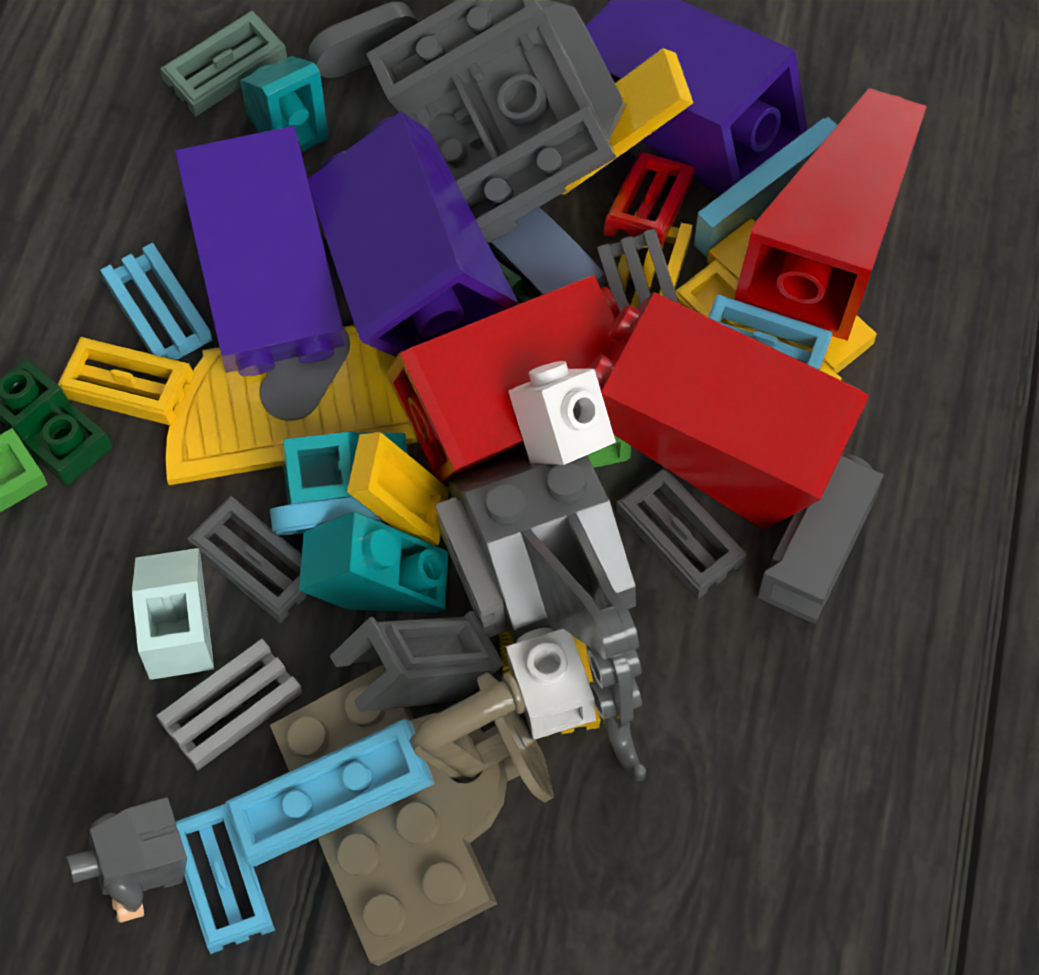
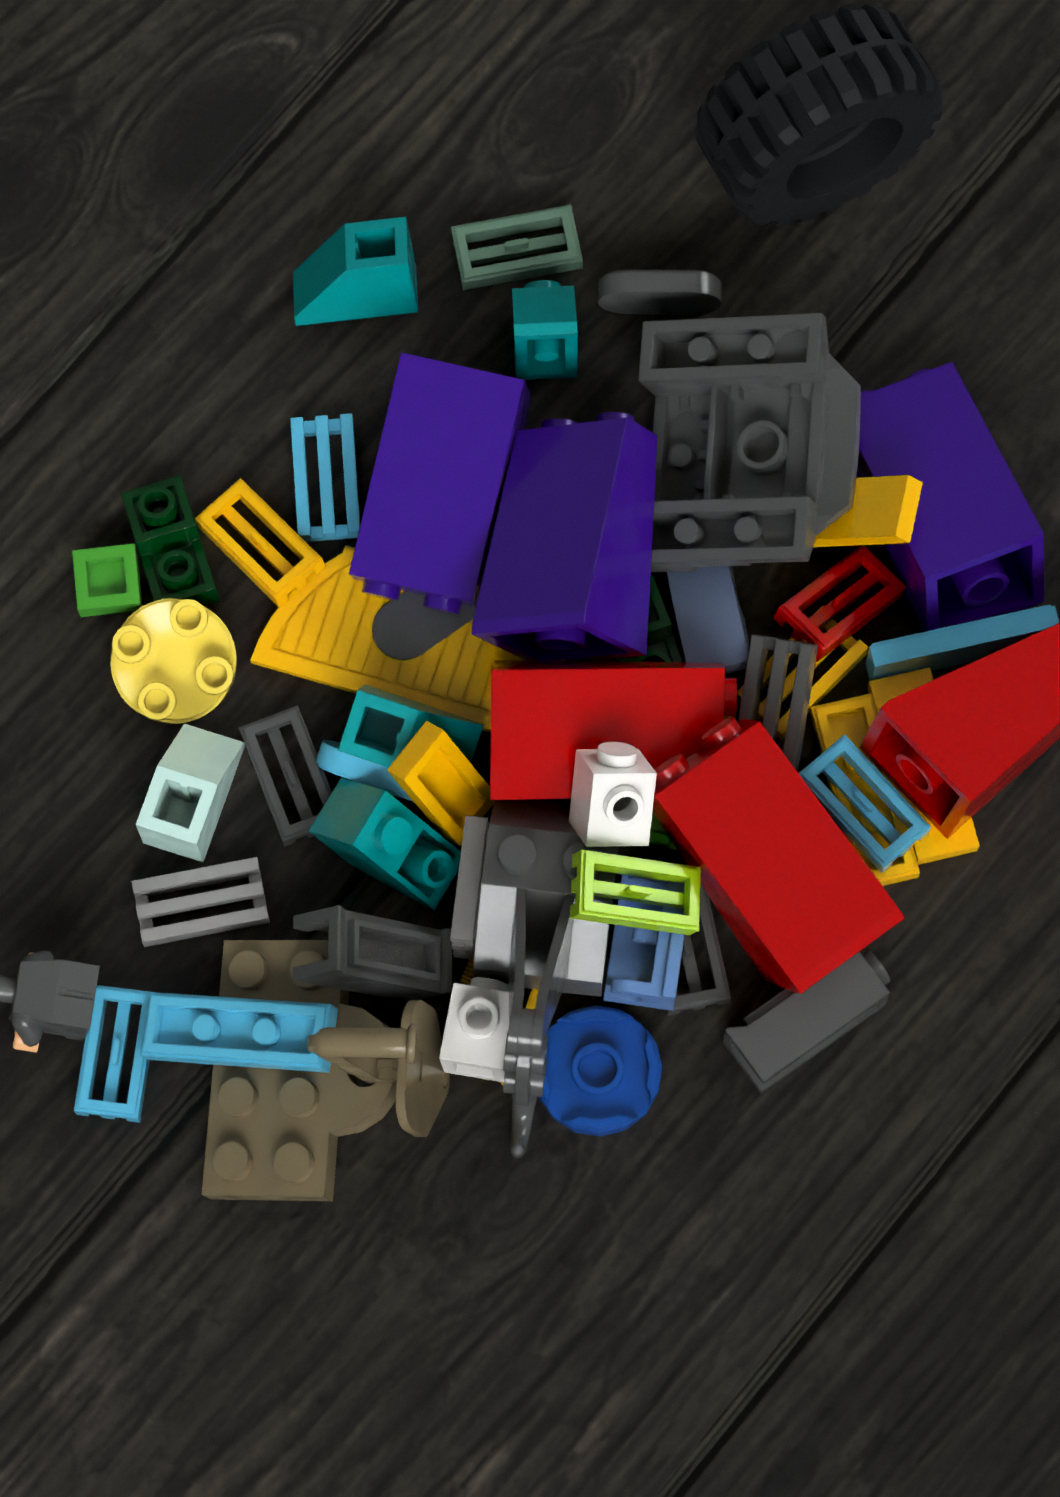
camera: 30 degrees right, 10 degrees up
none -> light yellow dish [110,598,237,724]
none -> teal slope [293,217,418,326]
none -> blue tile [538,1005,662,1137]
none -> lime tile [570,849,701,935]
none -> medium blue hinge [603,875,685,1011]

